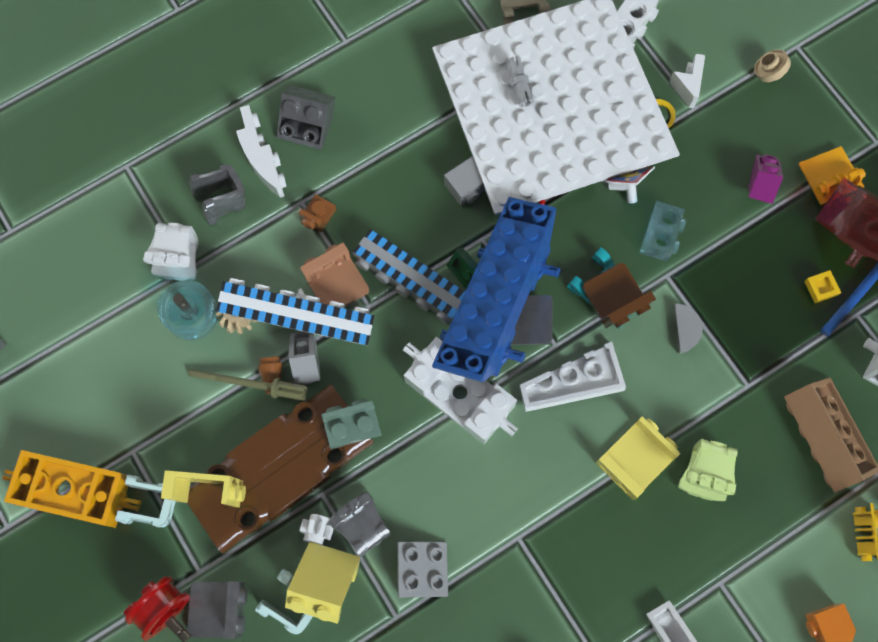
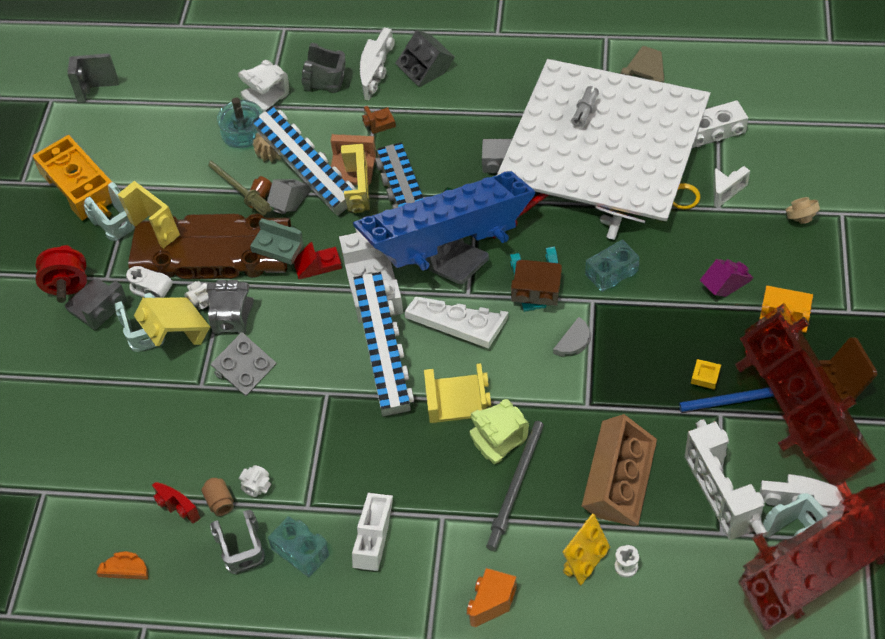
camera: 40 degrees right, 20 degrees down
none -> white piece [126,266,173,298]
none -> red slope [294,242,342,280]
none -> light yellow panel [341,144,370,213]
none -> brick [353,272,414,417]
none -> dark grey bar [486,421,544,551]

